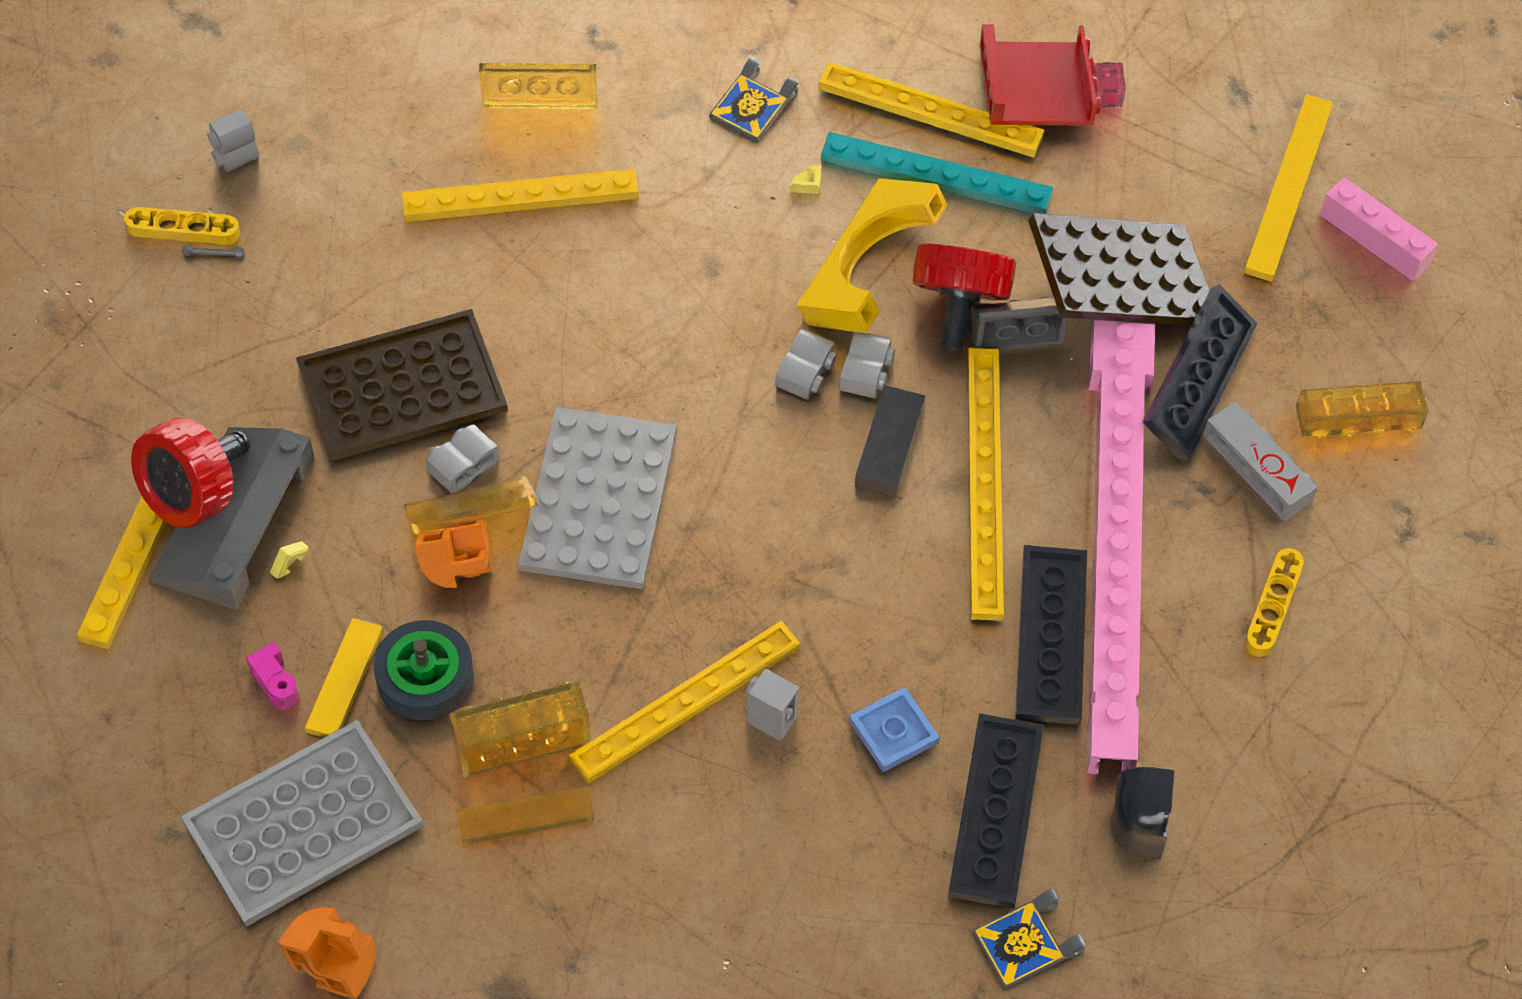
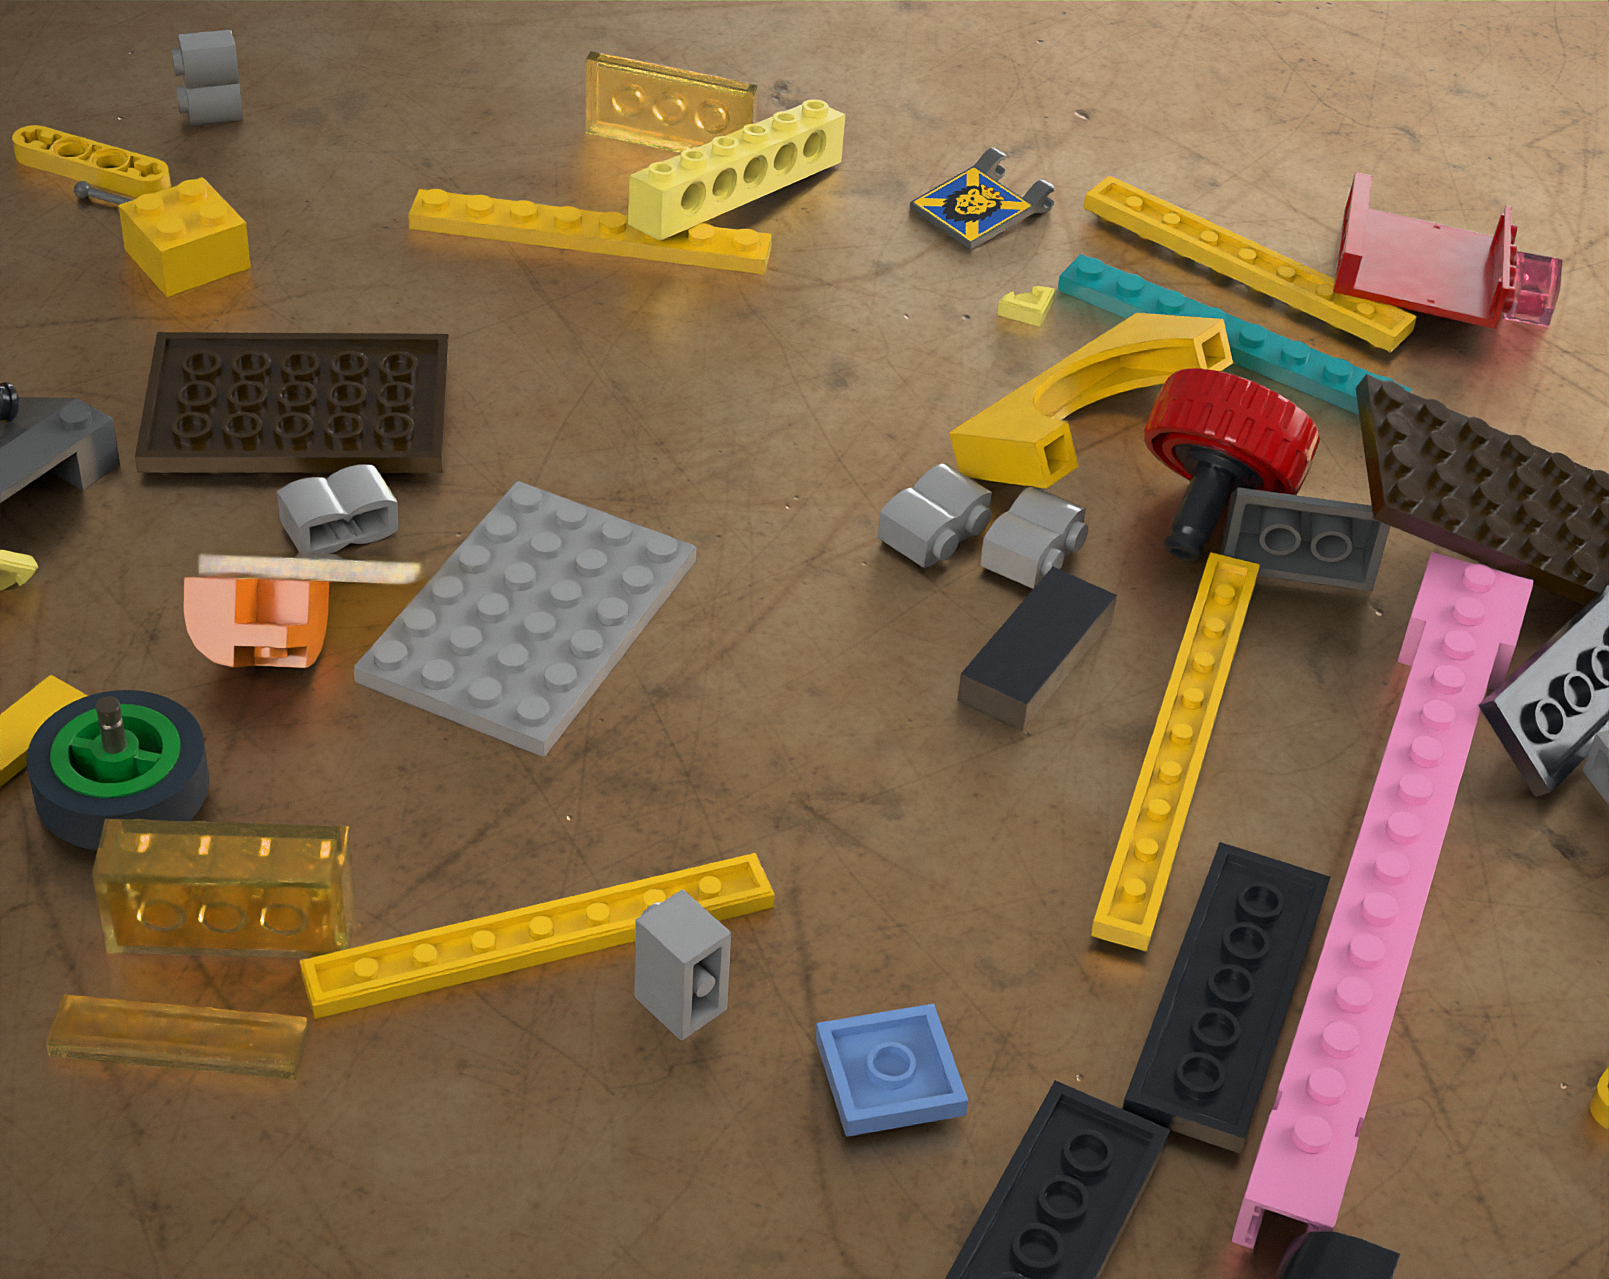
camera: 15 degrees right, 15 degrees down
none -> yellow brick [118,177,251,297]
none -> light yellow brick [628,100,845,241]

